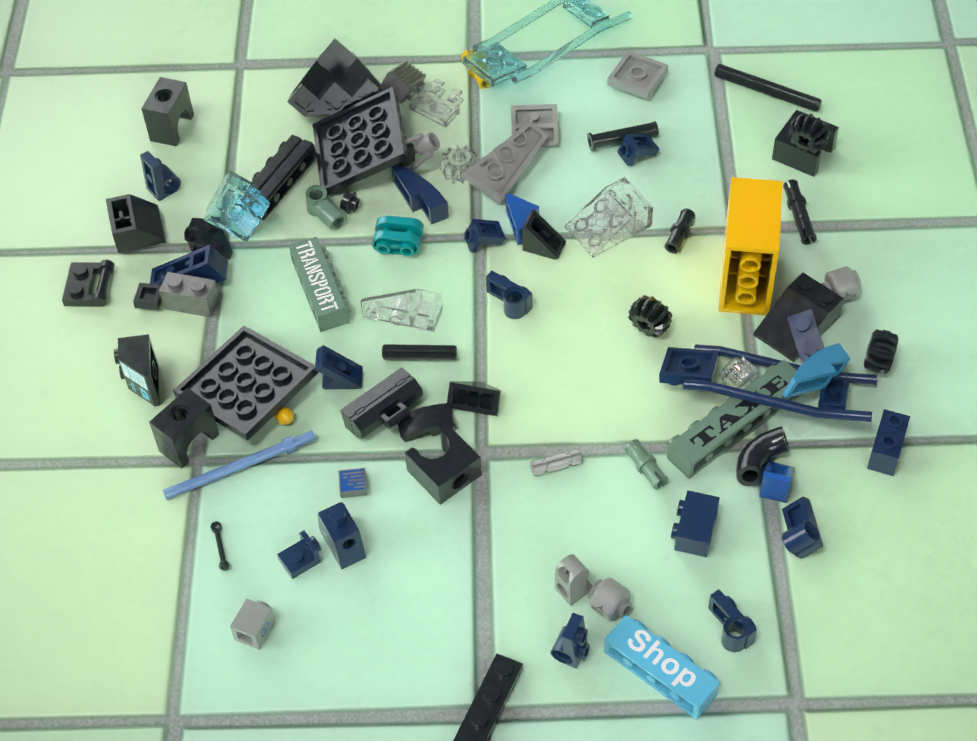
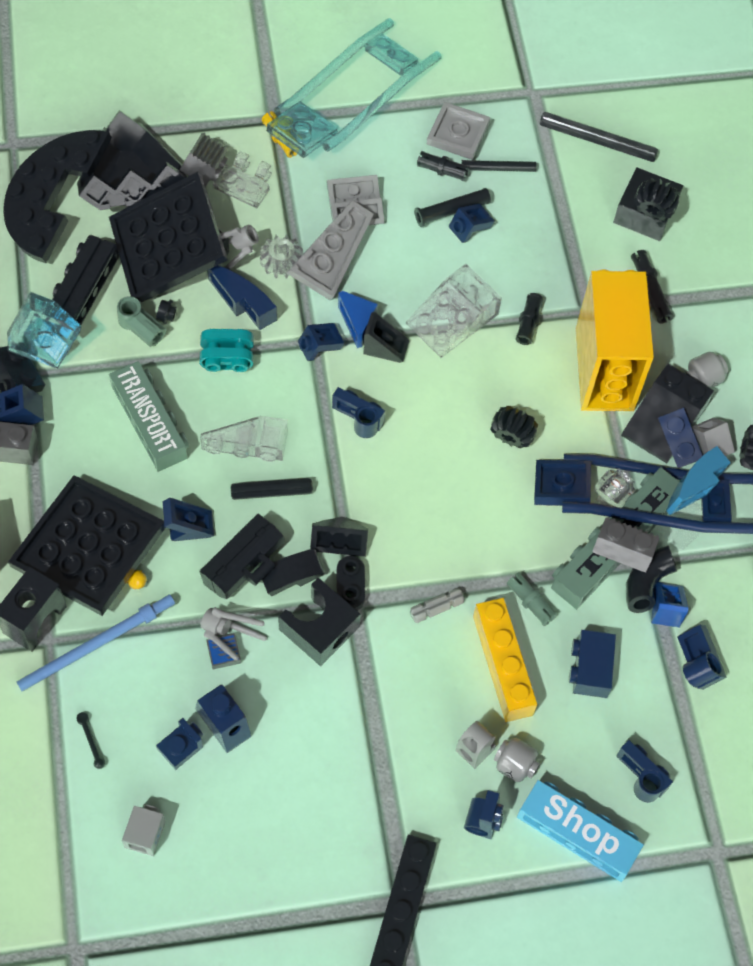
camera: 15 degrees left, 10 degrees up
none -> black plate [3,130,112,263]
none -> light grey plant [201,607,267,660]
none -> black plate [336,556,365,611]
none -> black pin [417,151,469,181]
none -> black bar [461,160,536,172]
none -> yellow brick [473,598,537,723]
none -> flat silver brick [592,517,660,573]
none -> light grey brick [692,418,735,456]

